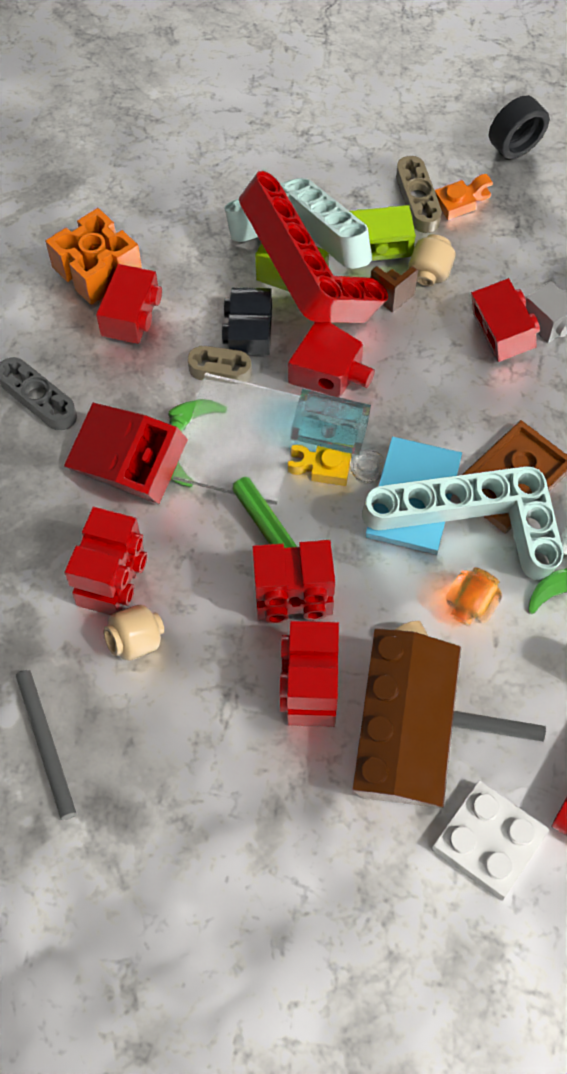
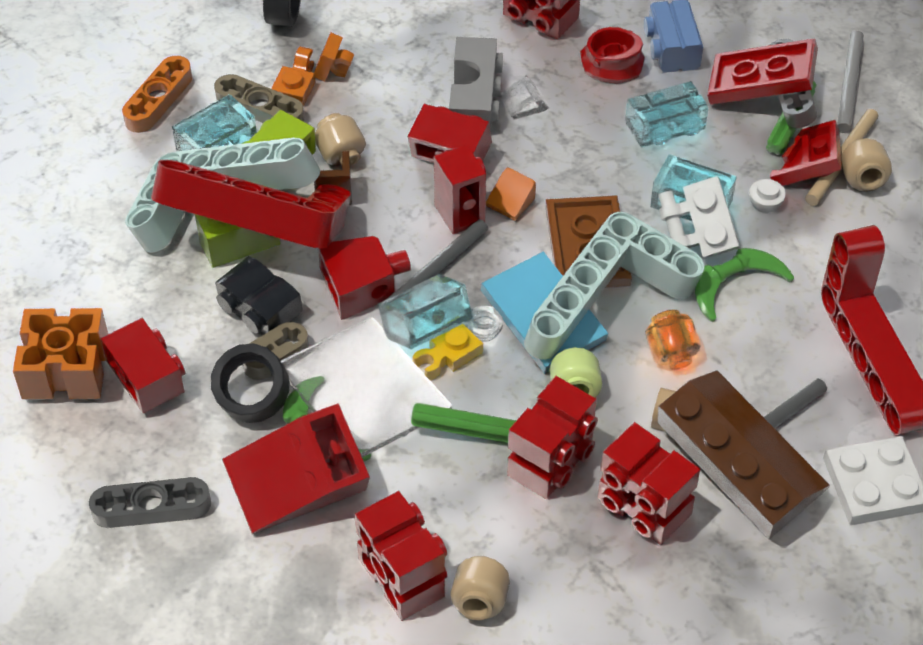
camera: 50 degrees left, 10 degrees down
none -> orange beam [122,56,192,133]
none -> clear light blue brick [172,94,257,152]
none -> black tyre [211,343,290,423]
none -> orange tile [314,32,354,82]
none -> dark grey bar [379,219,488,317]
none -> red brick [434,145,486,235]
none -> orange slope [486,167,536,221]
none -> yellowish green head [549,347,603,398]

